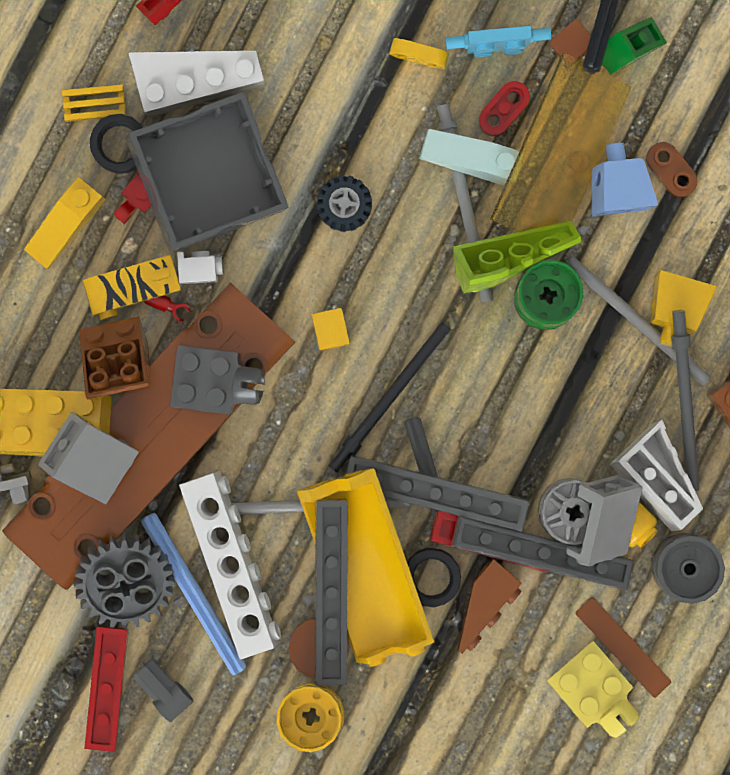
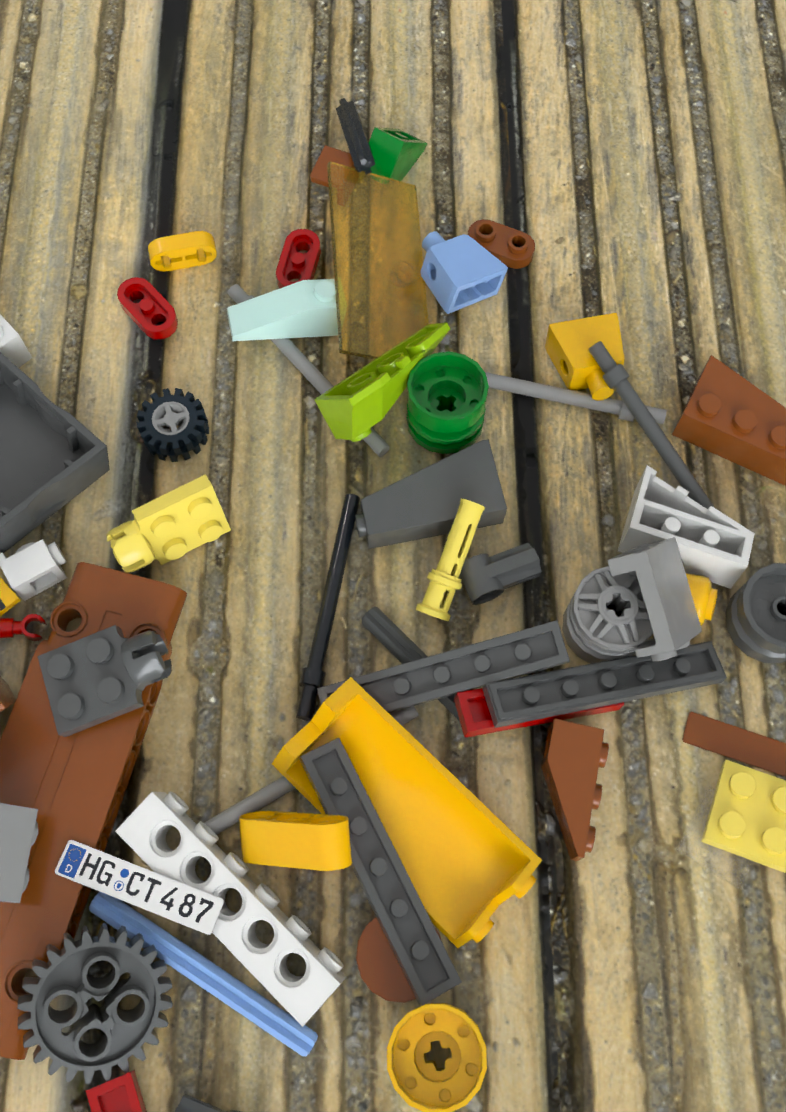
camera: 30 degrees left, 20 degrees down
yellow panel [312,308,350,351] -> none
black tyre [407,548,461,607] -> none
medium azure plate [445,26,551,58] -> none
none -> white sticker [55,840,224,935]
none -> light yellow plate [106,474,231,573]
none -> red plate [117,277,178,339]
none -> yellow beam [239,811,352,871]
none -> dark grey slope [355,439,507,549]
none -> light yellow pin [416,498,485,621]
none -> dark grey piece [460,543,542,605]

